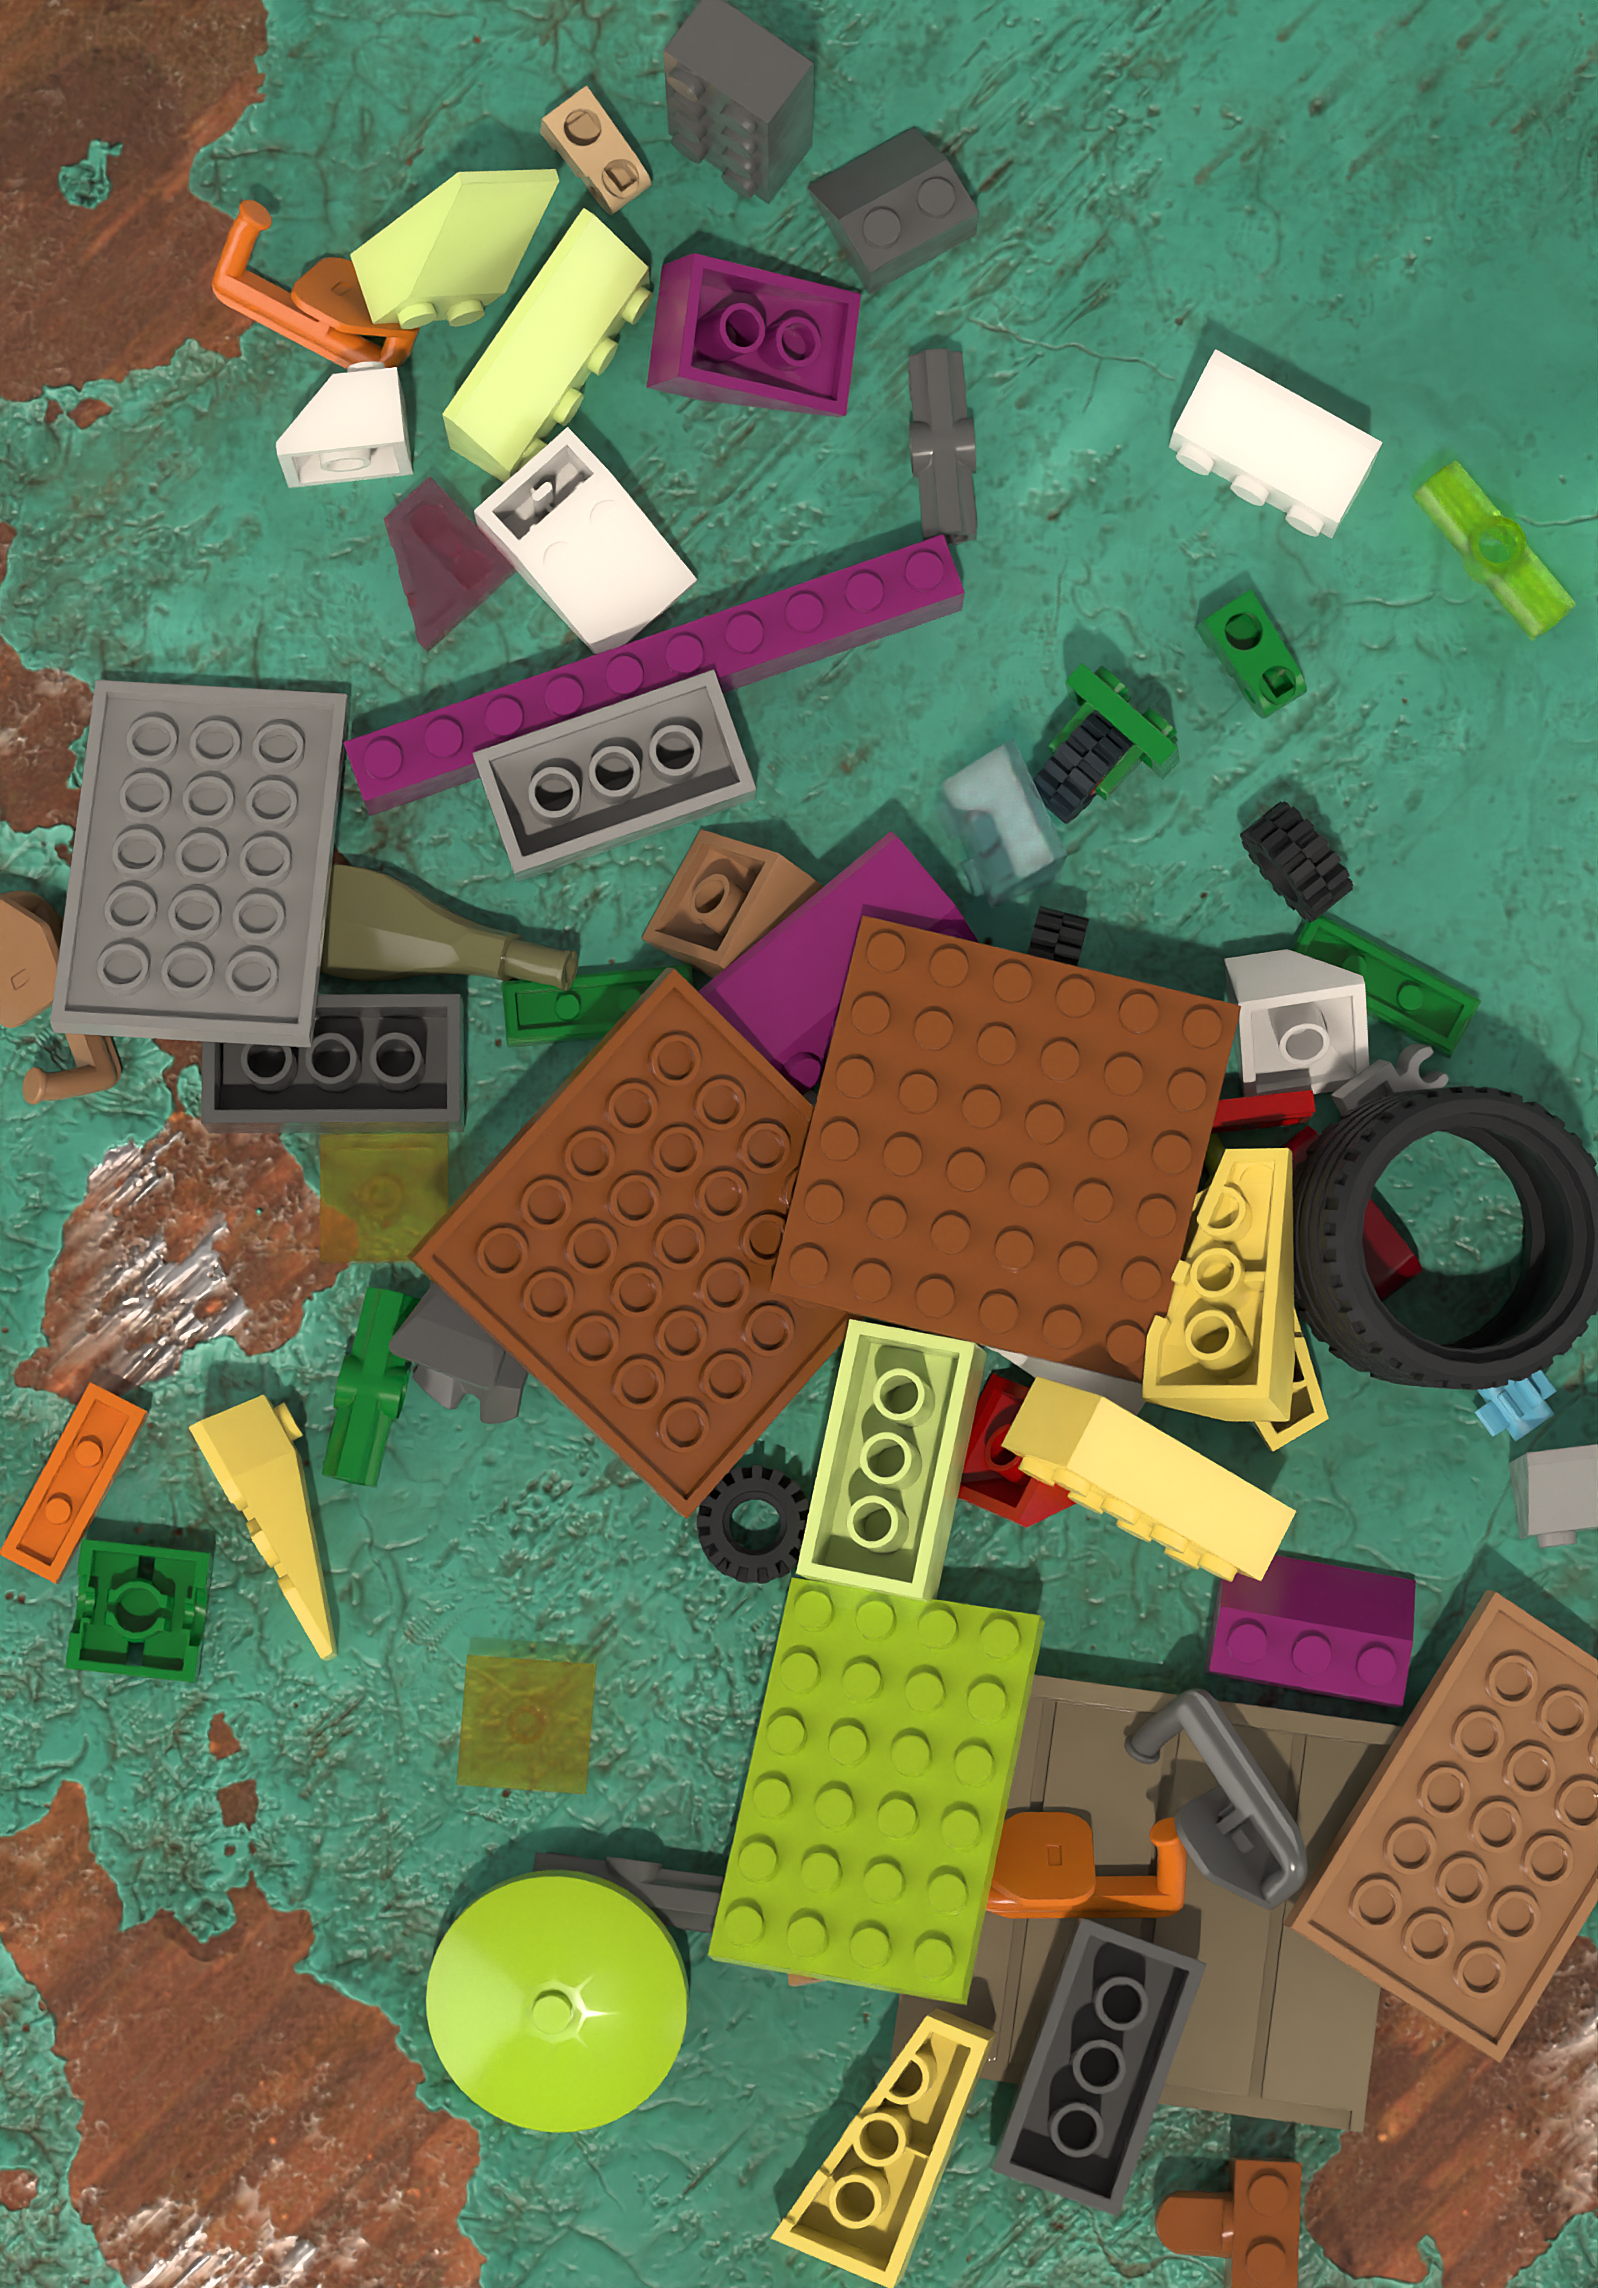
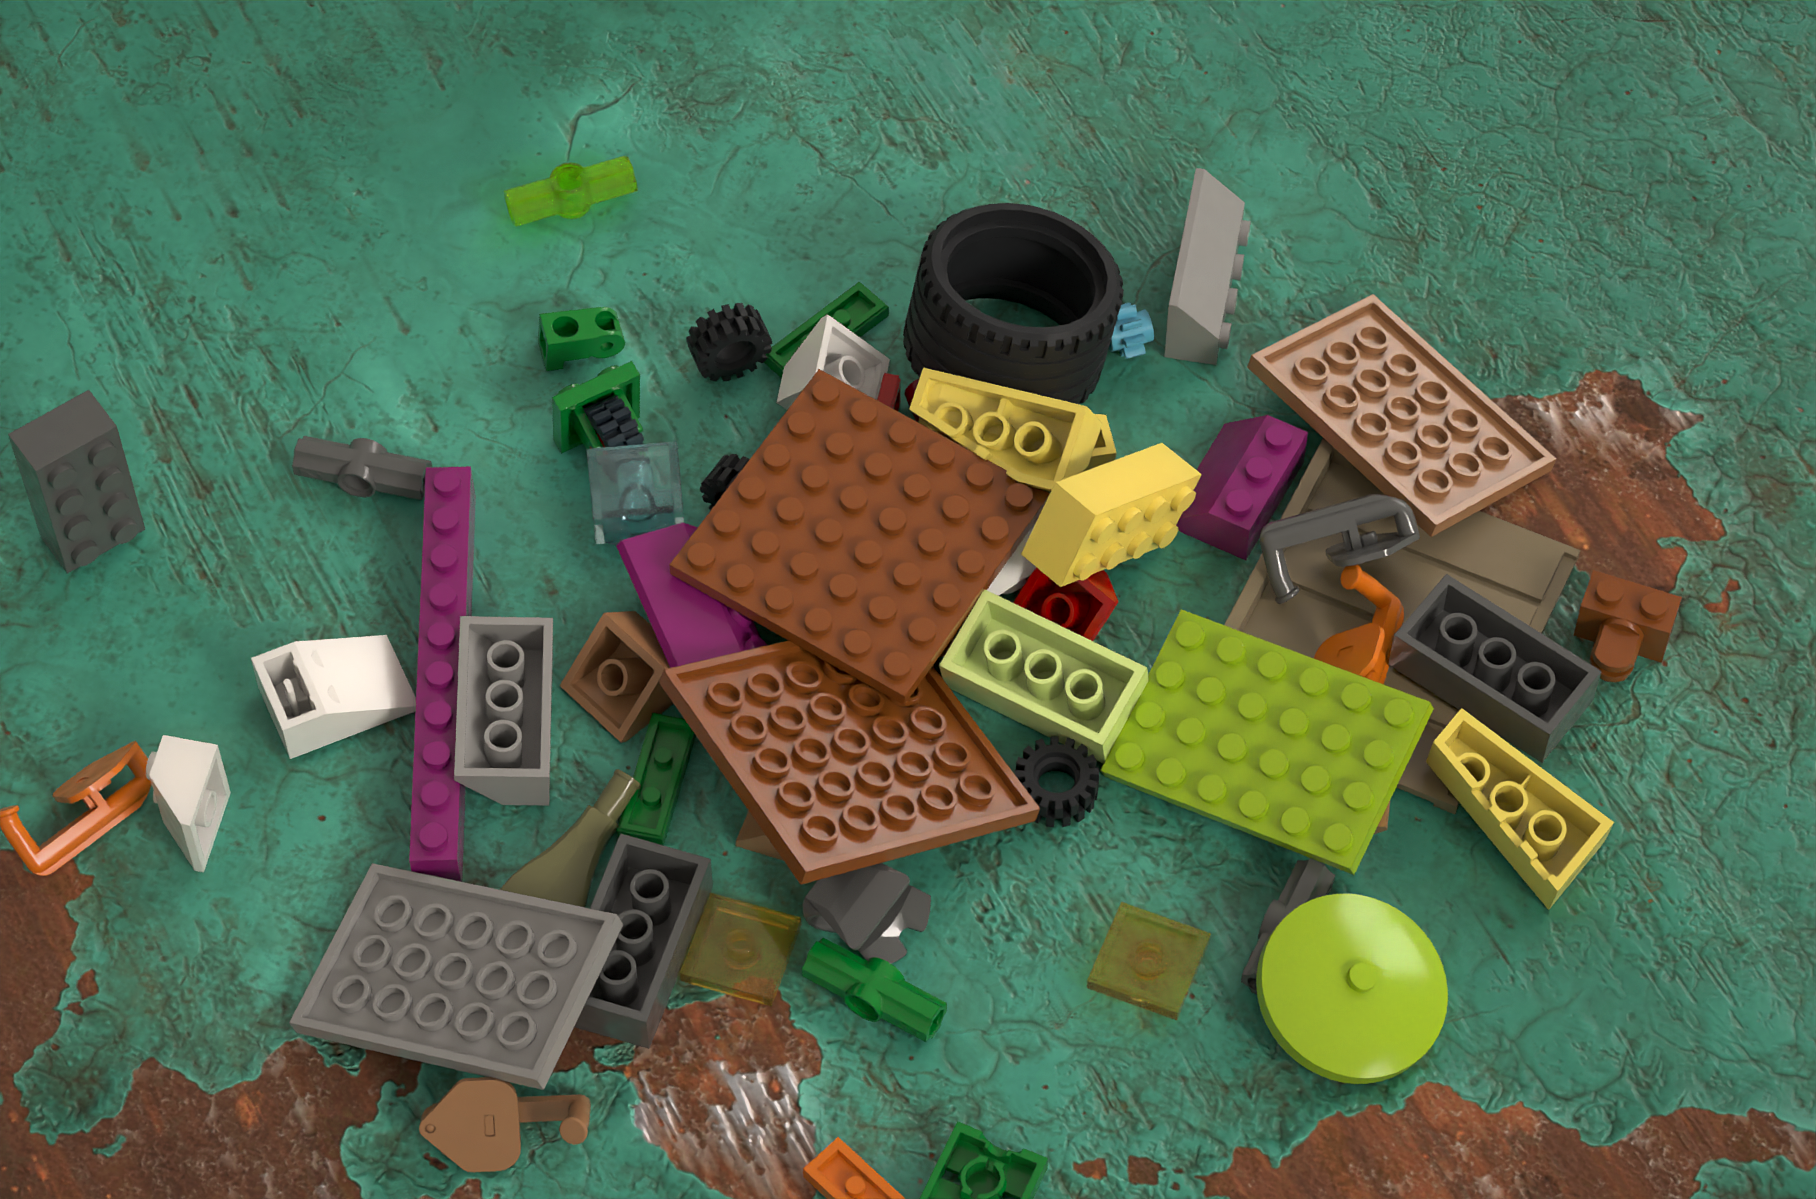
camera: 70 degrees left, 25 degrees down
light yellow wedge [189,1394,338,1661] -> none
yellowish green slope [350,169,560,329] -> none
clear pink wing [383,476,517,653] -> none
yellowish green slope [442,208,653,483] -> none
tan leg [540,85,652,215] -> none
magenta slope [646,253,861,418] -> none
dark grey slope [807,127,979,294] -> none
white slope [1169,349,1383,539] -> none
light grey plate [1330,1043,1449,1115] -> none

